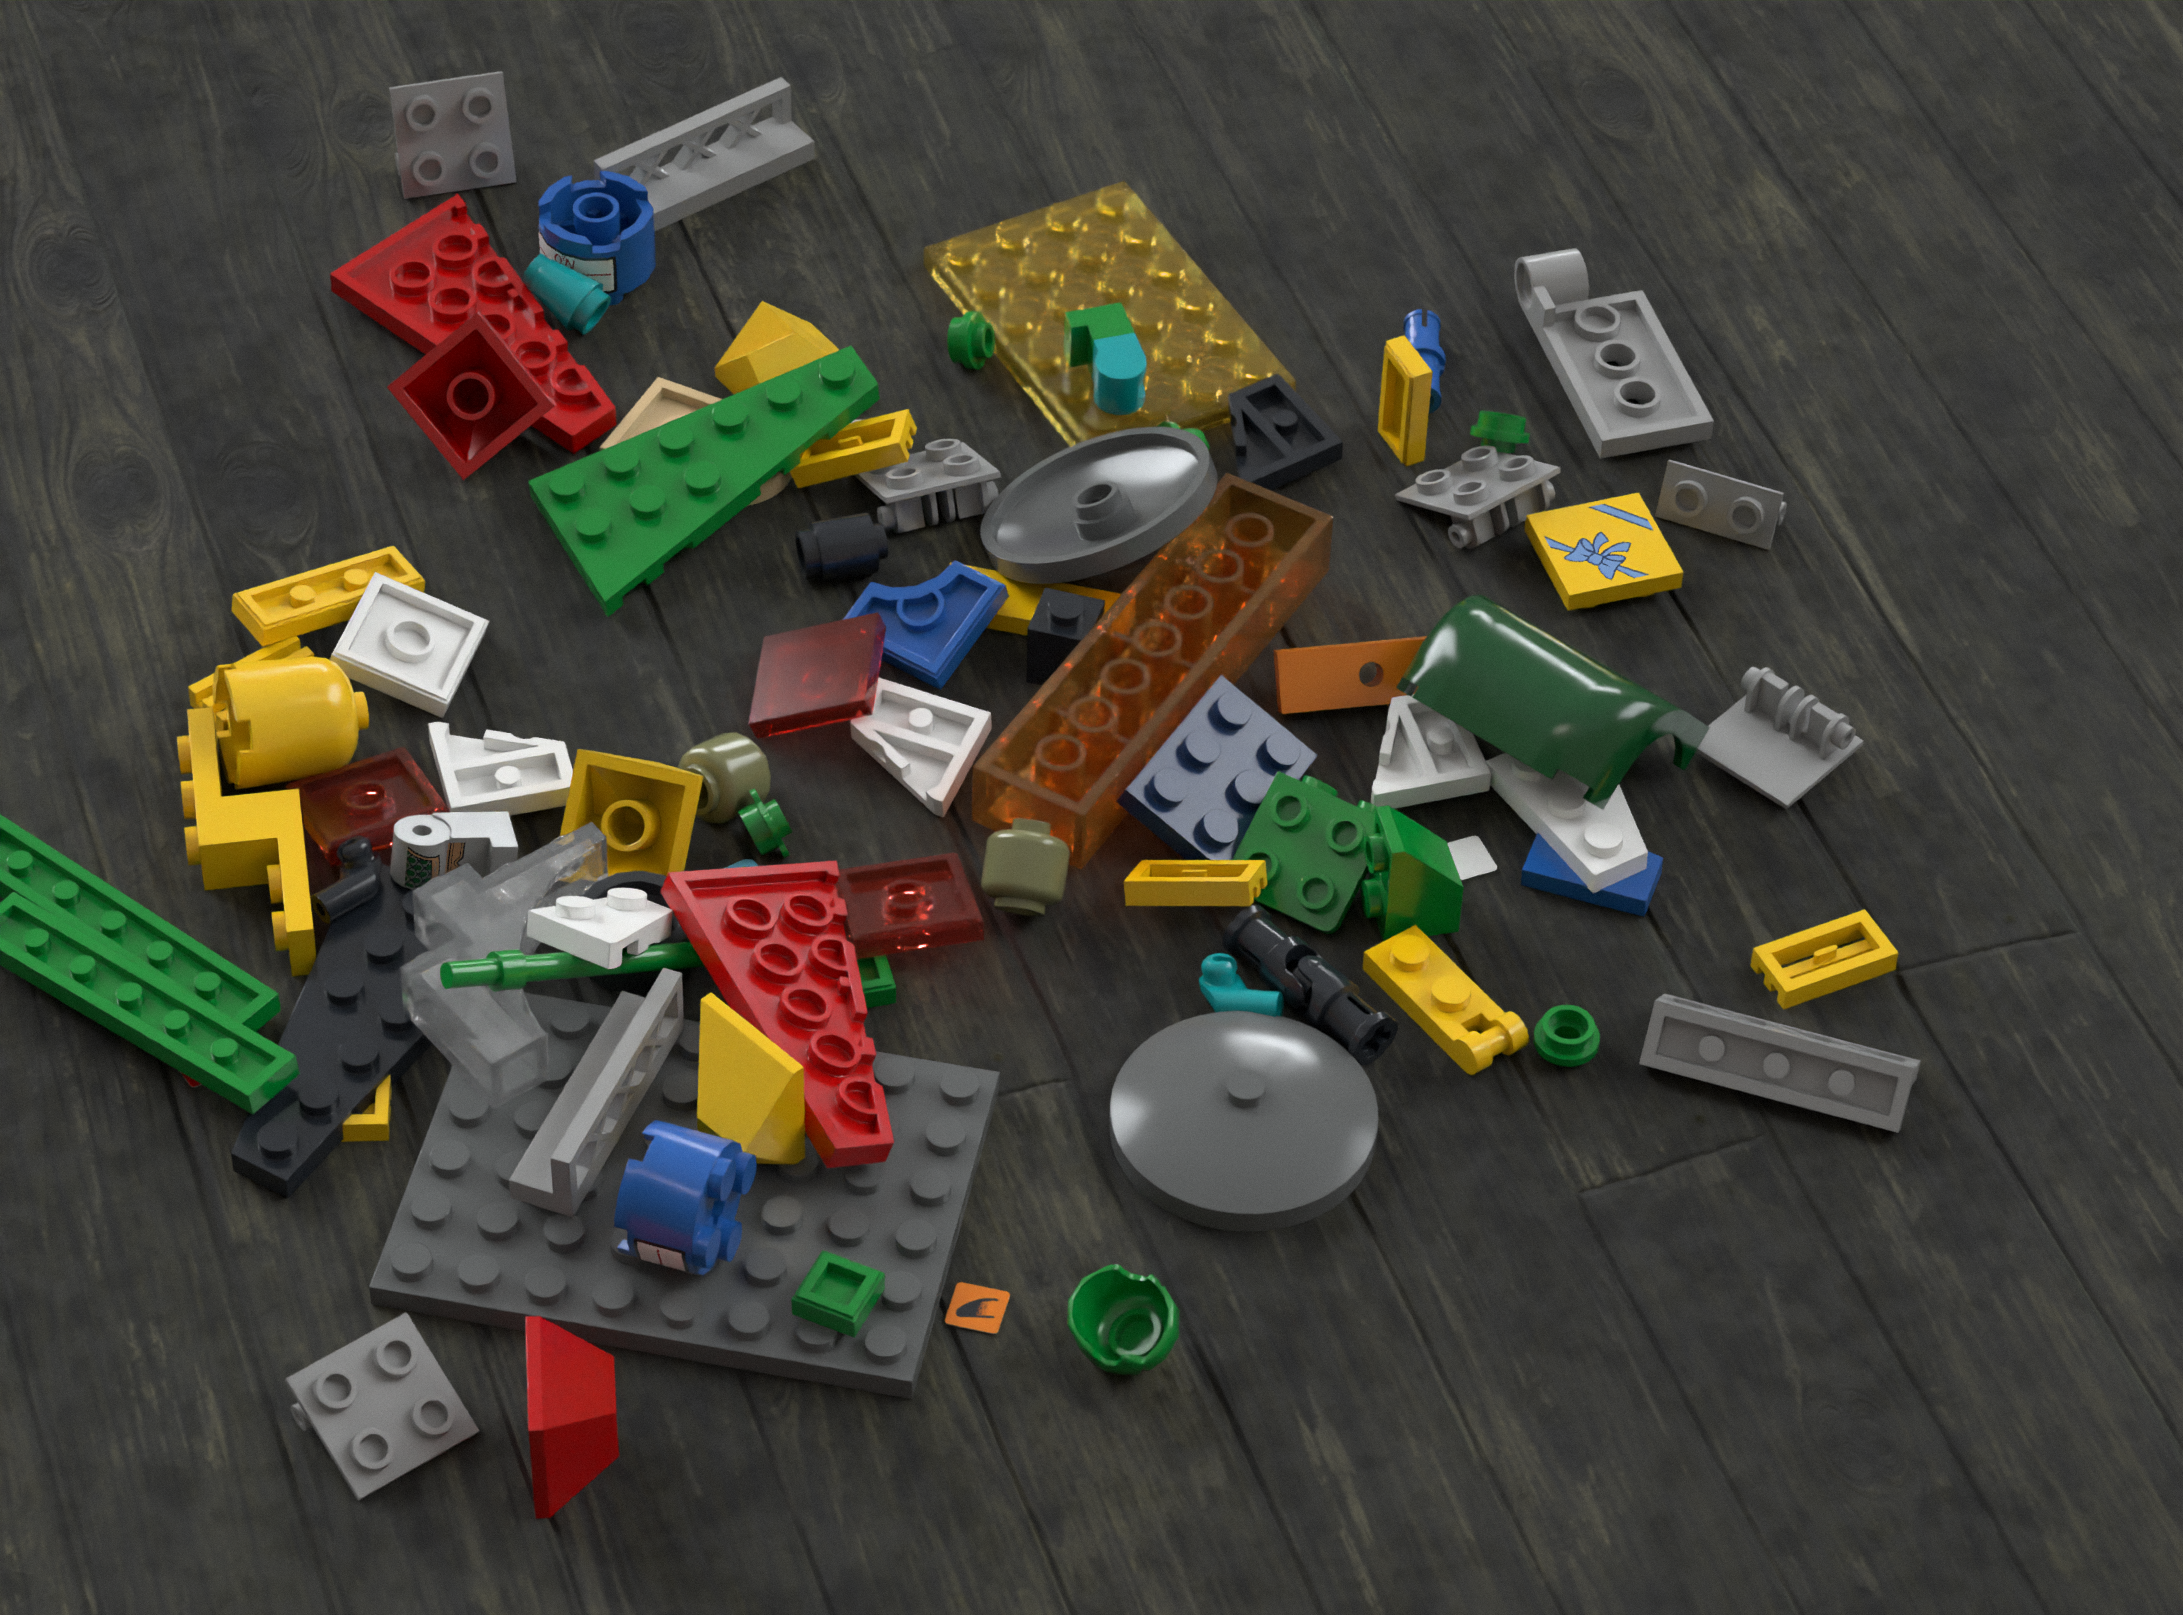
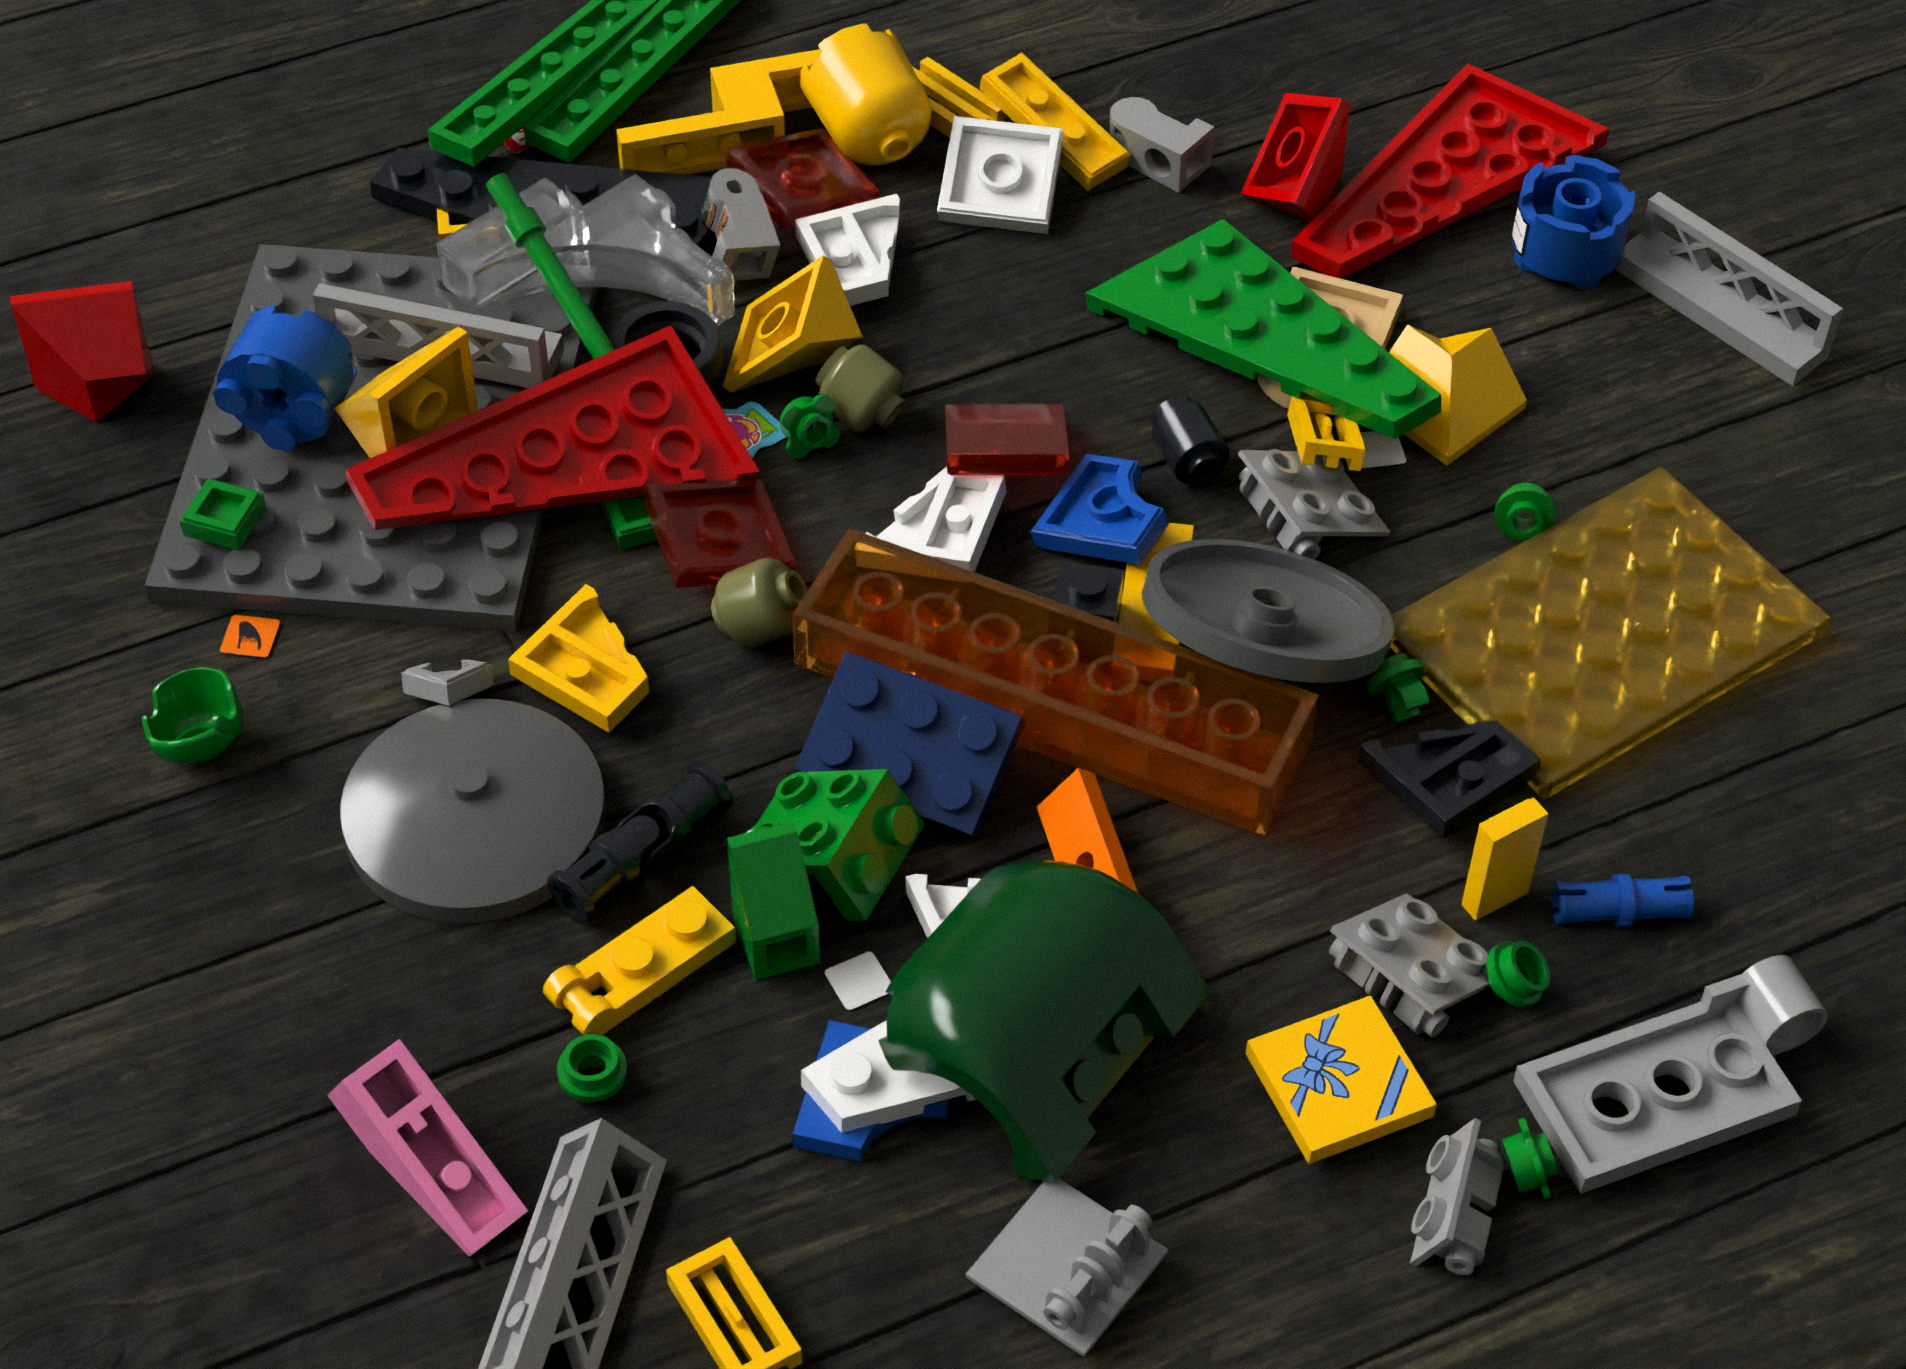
camera: 85 degrees right, 5 degrees up
light grey hinge [285,1312,479,1501] -> none
black arm [311,836,382,924] -> none
light grey hinge [389,71,516,199] -> none
teal cone [521,254,611,335] -> none
white wing [527,888,673,969] -> none
leg [1064,302,1147,415] -> none
yellow tile [1123,860,1268,906] -> none
teal arm [1199,953,1284,1017] -> none
none -> bright pink slope [327,1039,528,1256]
none -> light grey tile [401,660,494,706]
none -> yellow wing [508,584,649,733]
none -> light grey leg [1109,97,1214,193]
none -> green plate [1501,1117,1559,1199]

